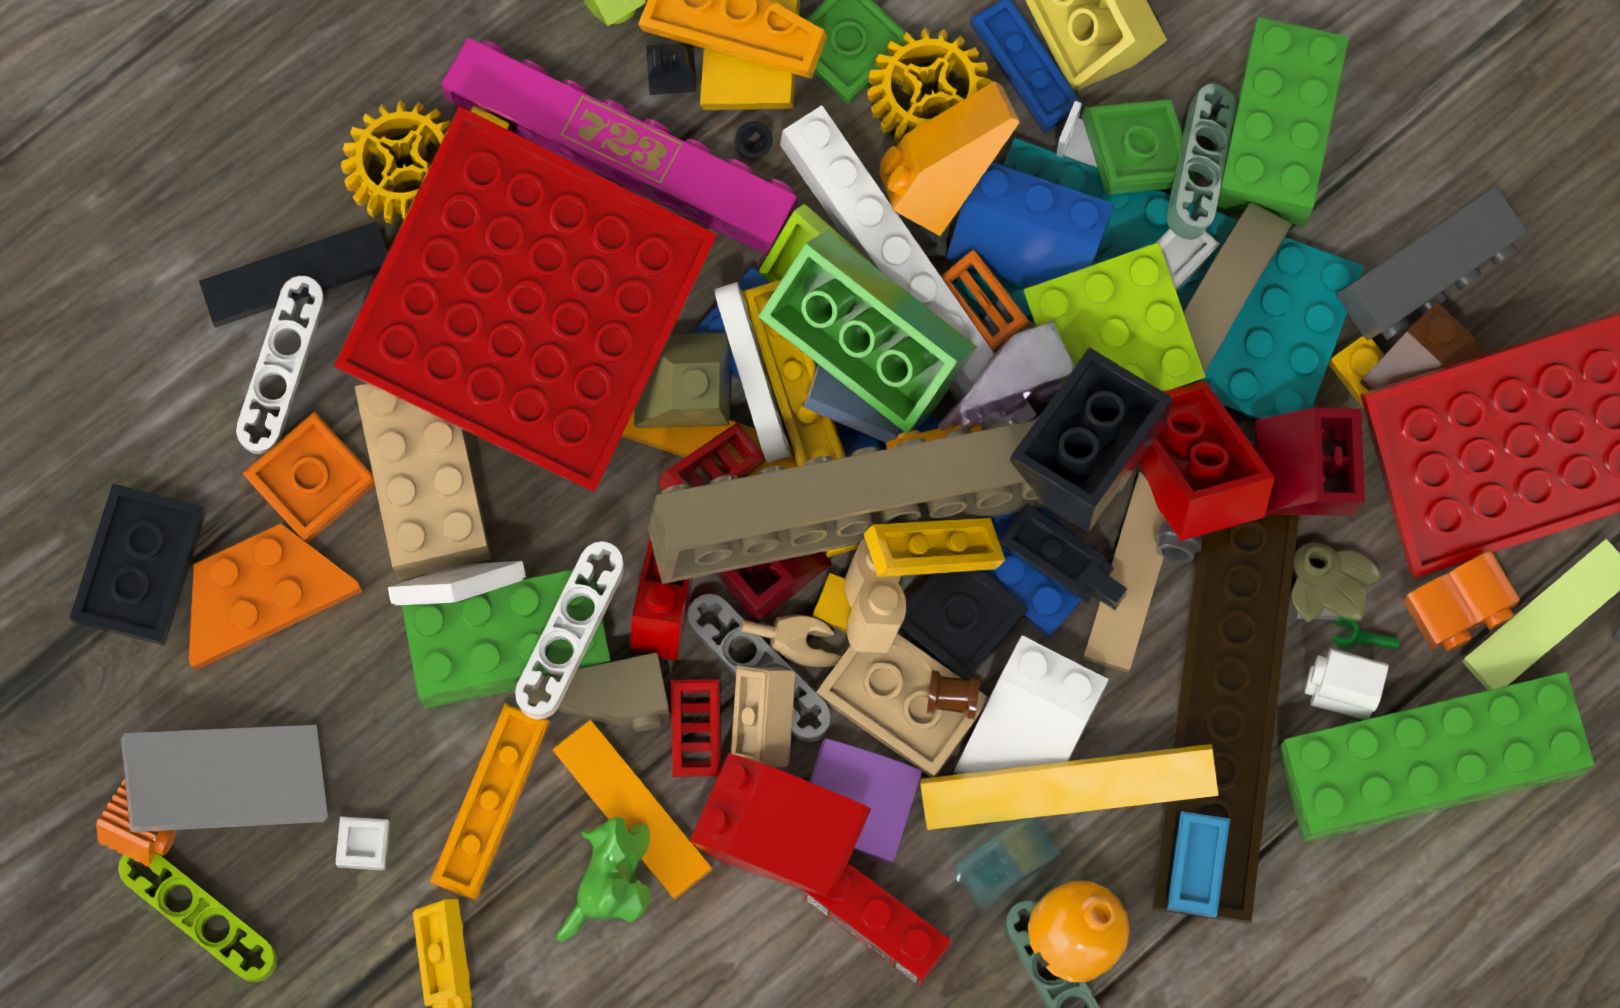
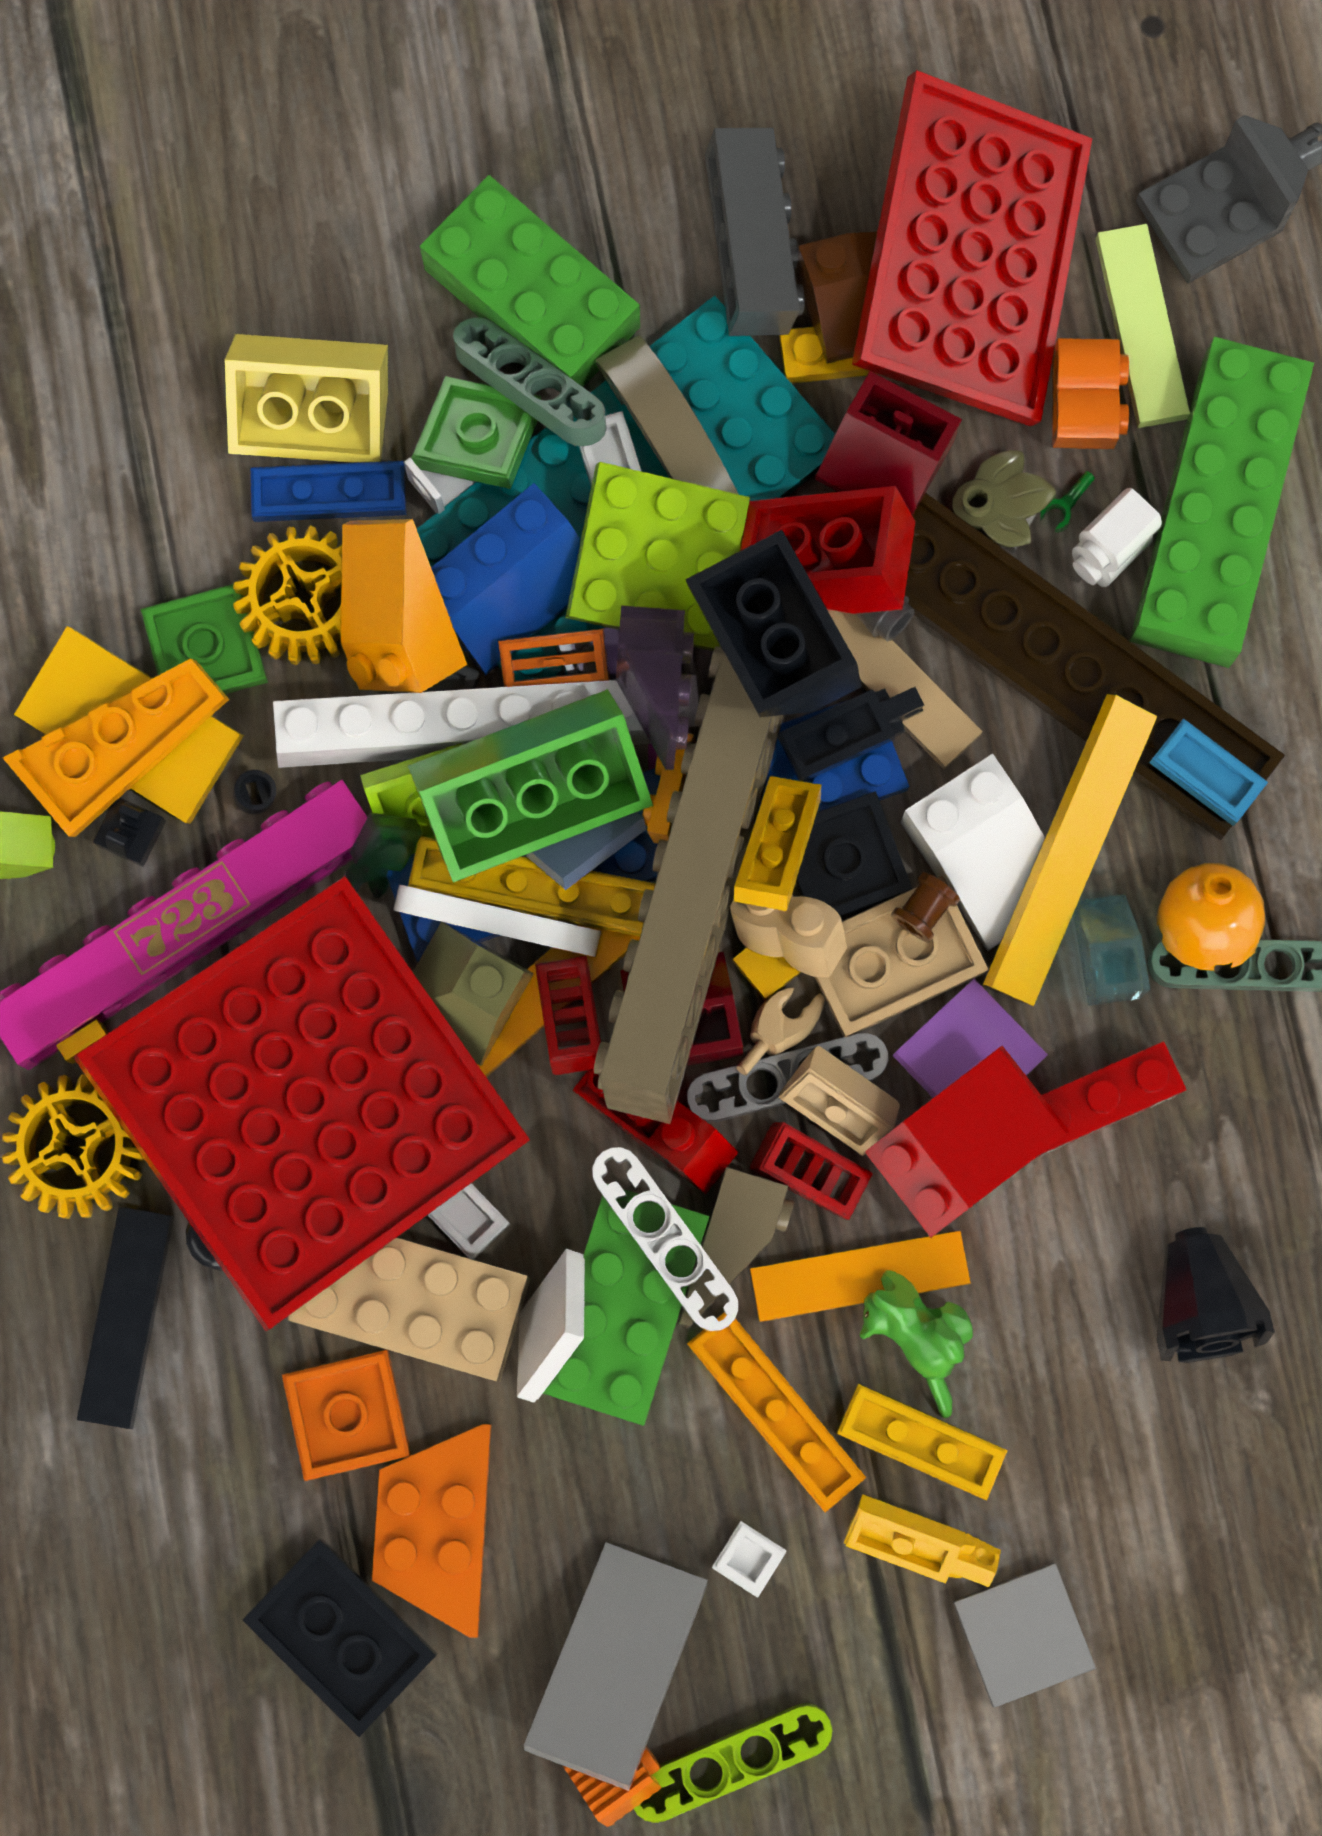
camera: 60 degrees left, 5 degrees up
white beam [236,276,325,454] -> none
none -> clear green plate [344,813,423,898]
none -> white tile [428,1183,510,1260]
none -> yellow tile [836,1384,1008,1501]

